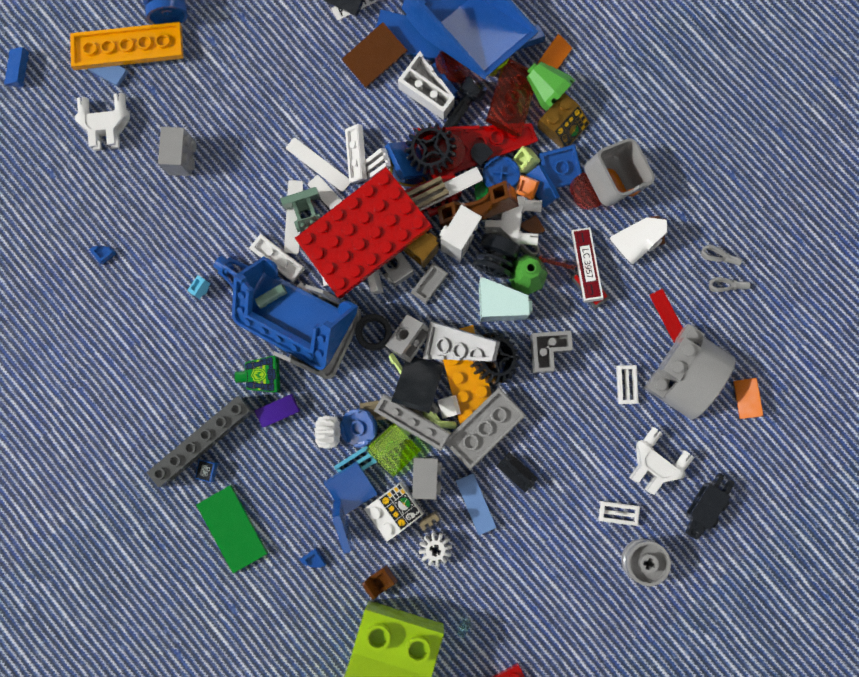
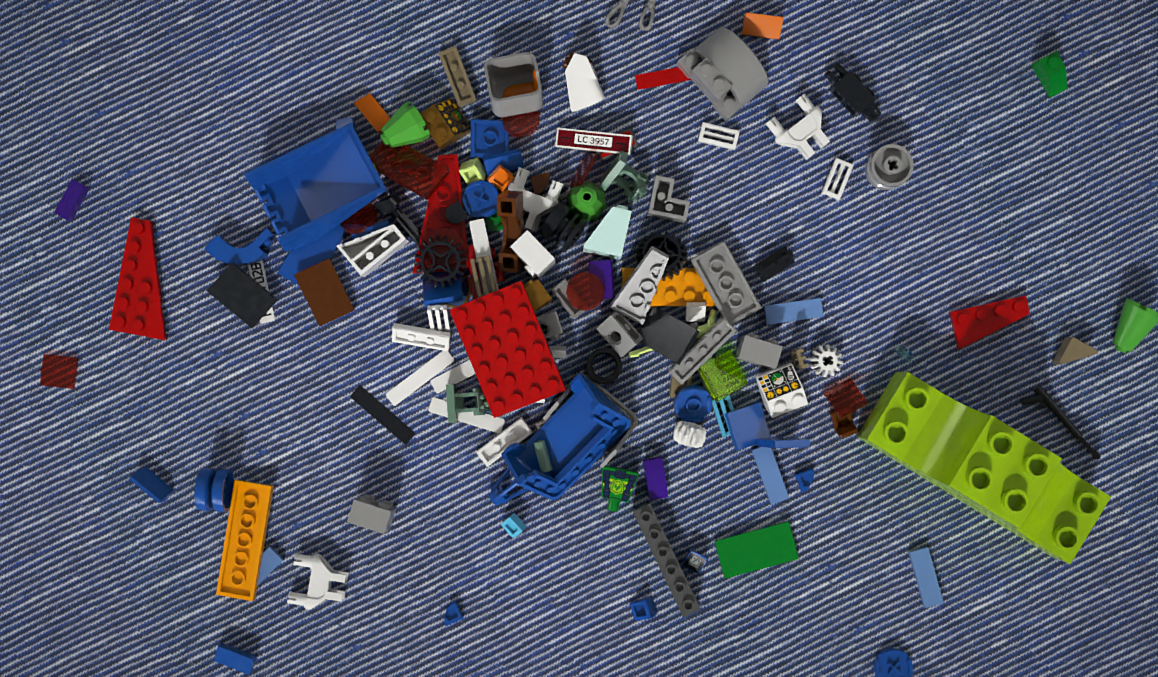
camera: 80 degrees left, 5 degrees up
none -> black sticker [350,385,415,445]
none -> dark tan plate [438,46,477,108]
none -> clear red tile [566,272,605,311]
none -> dark purple slope [589,260,615,300]
none -> sand green tile [599,151,651,203]
none -> blue slope [630,596,657,621]
none -> medium blue tile [751,447,789,505]
none -> clear red piece [823,378,868,418]

